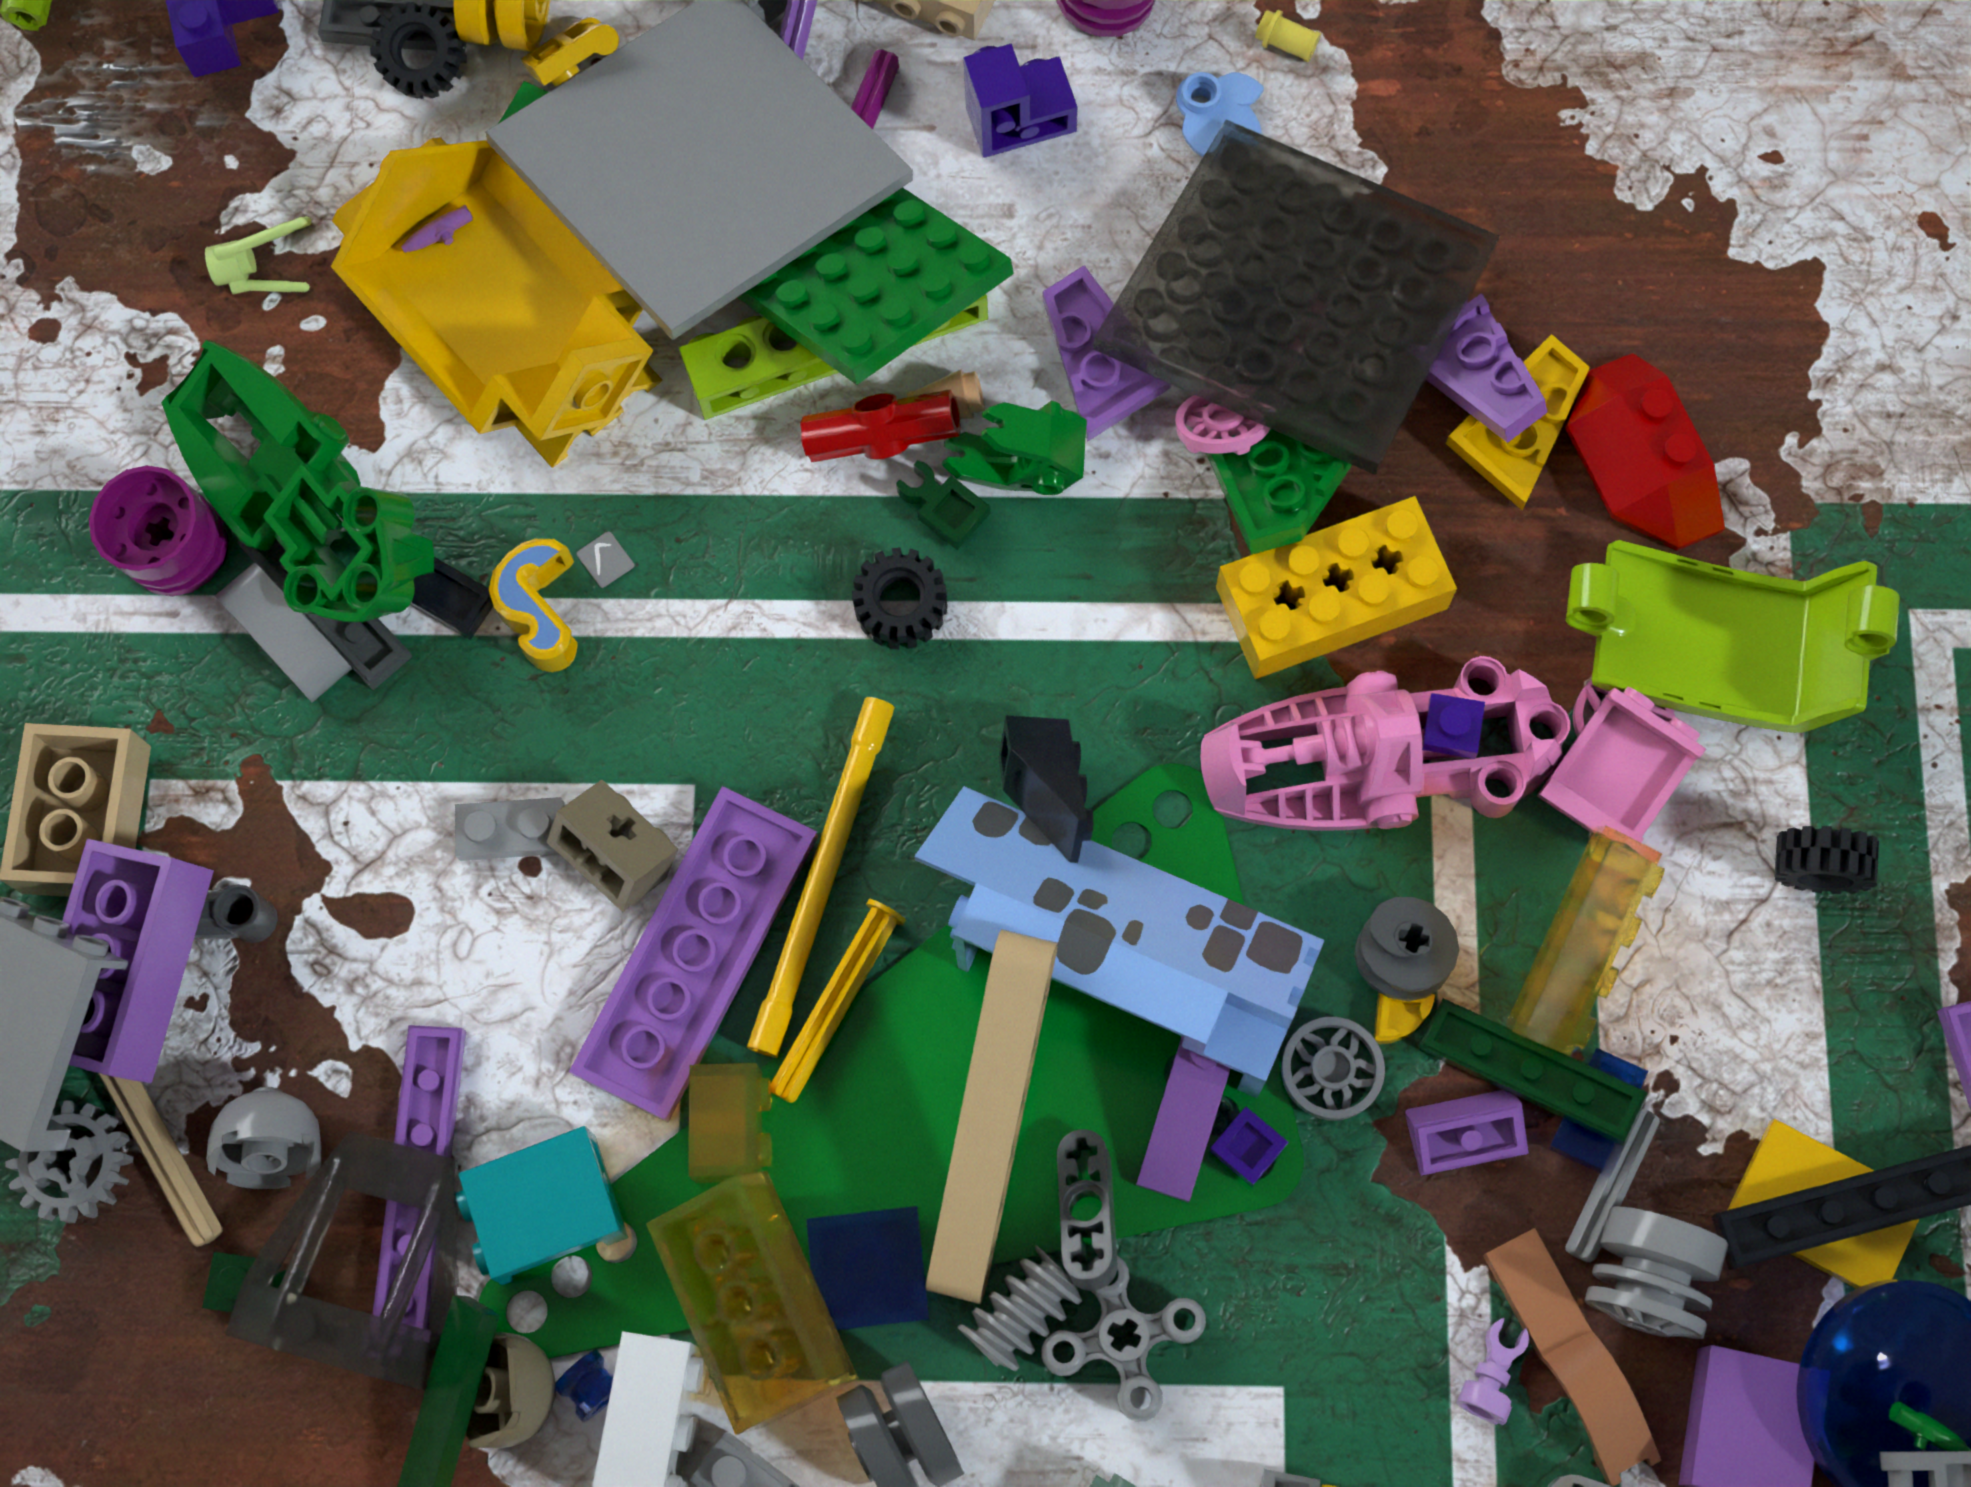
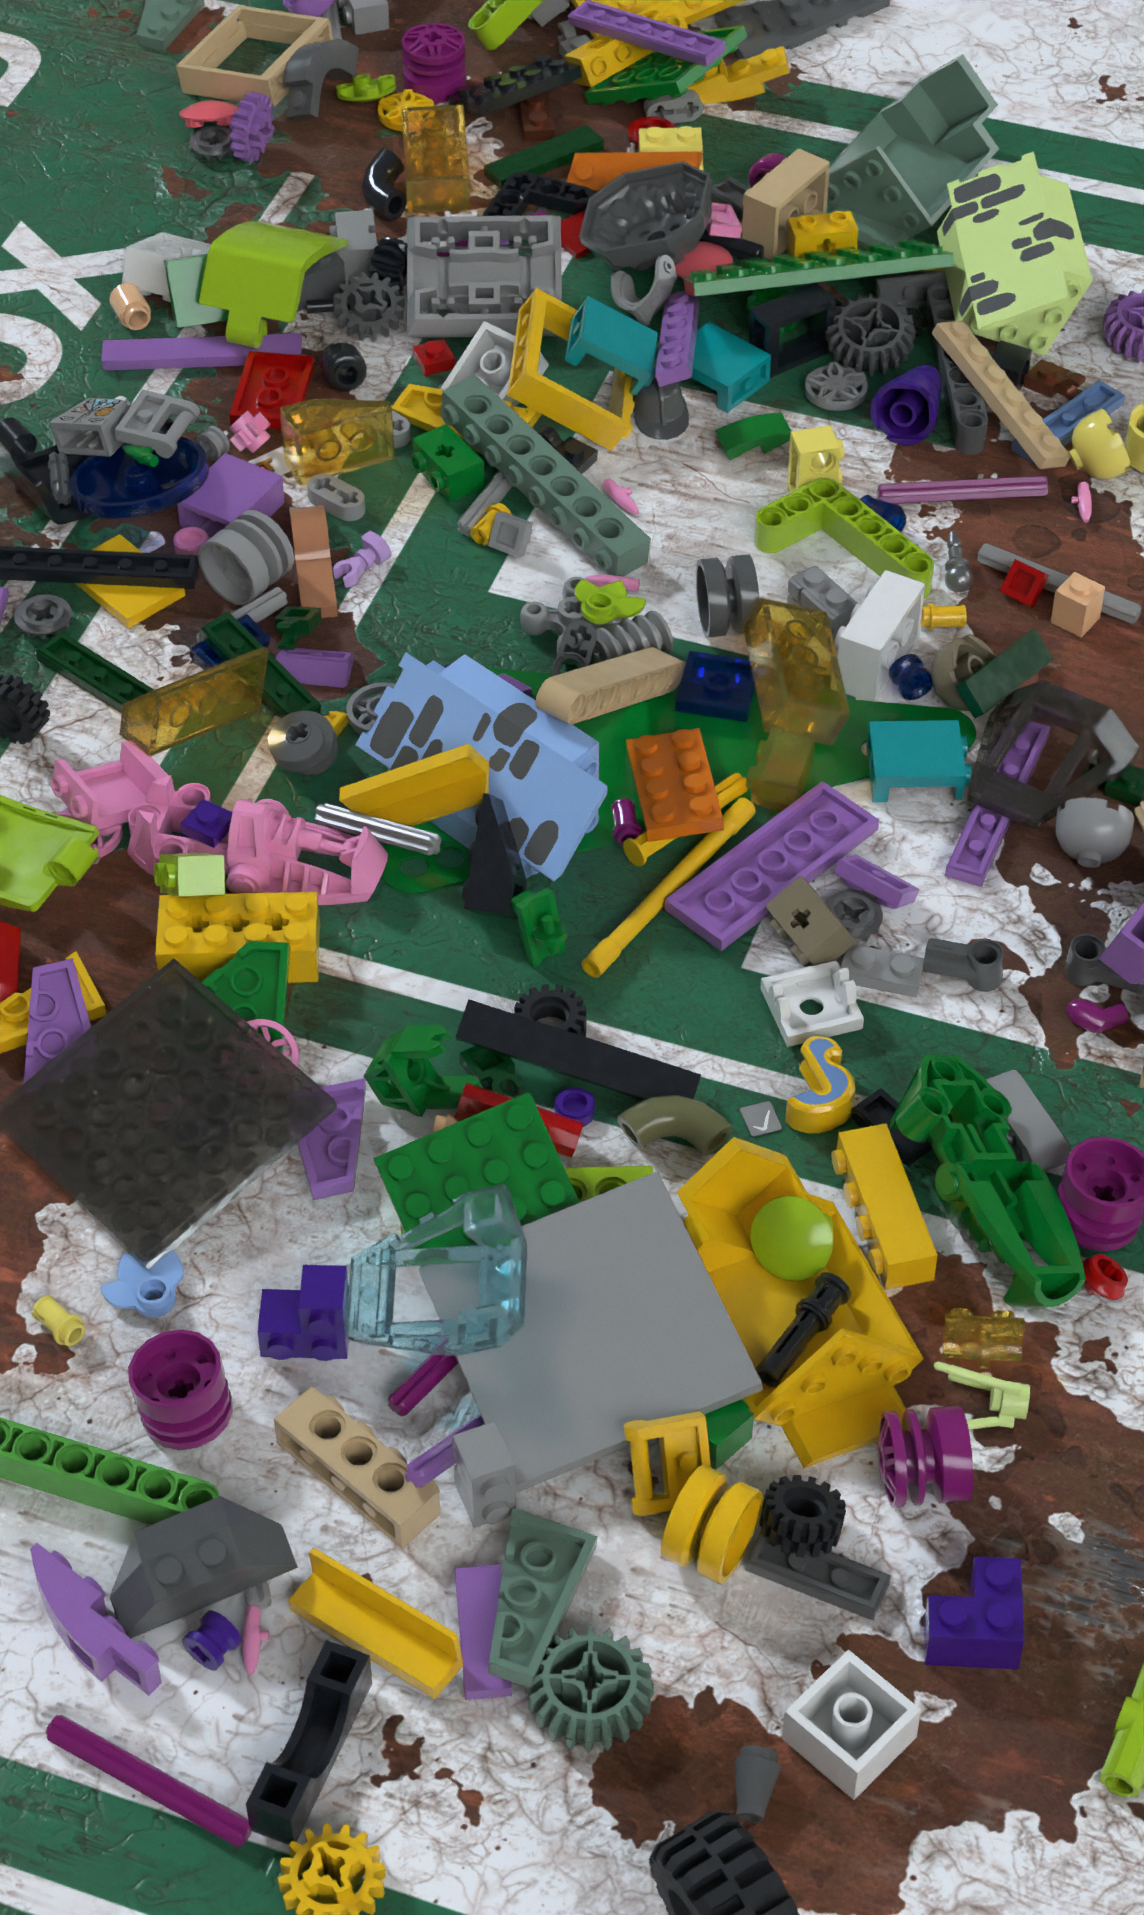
camera: 165 degrees left, 25 degrees down
none -> flat silver gear [14,595,73,640]
none -> dark green tile [36,632,166,725]
none -> lime brick [154,853,225,896]
none -> bright pink tile [173,527,209,556]
none -> dark green plate [275,606,322,650]
none -> light grey axle [315,804,442,855]
none -> yellow panel [339,744,489,836]
none -> clear light blue windscreen [345,1184,527,1355]
none -> black tile [455,999,701,1101]
none -> green hips [511,888,568,967]
none -> dark purple tile [554,1087,595,1127]
none -> lime plate [574,580,646,625]
none -> bright pink helmet [585,575,640,591]
none -> magenta pin [611,798,643,847]
none -> olive cylinder [617,1095,733,1155]
none -> orange plate [626,728,724,842]
none -> lime dish [751,1196,834,1281]
none -> black pin [755,1272,851,1388]
none -> white piece [760,960,864,1047]
none -> flat silver gear [825,891,883,942]
none -> yellow brick [831,1123,938,1290]
none -> medium lavender plate [833,854,920,909]
none -> magenta wheel [877,1405,973,1508]
none -> dark grey piece [923,938,1004,992]
none -> clear yellow hips [942,1308,1025,1369]
none -> magenta arm [1066,999,1129,1033]
none -> red hat [1082,1254,1128,1300]

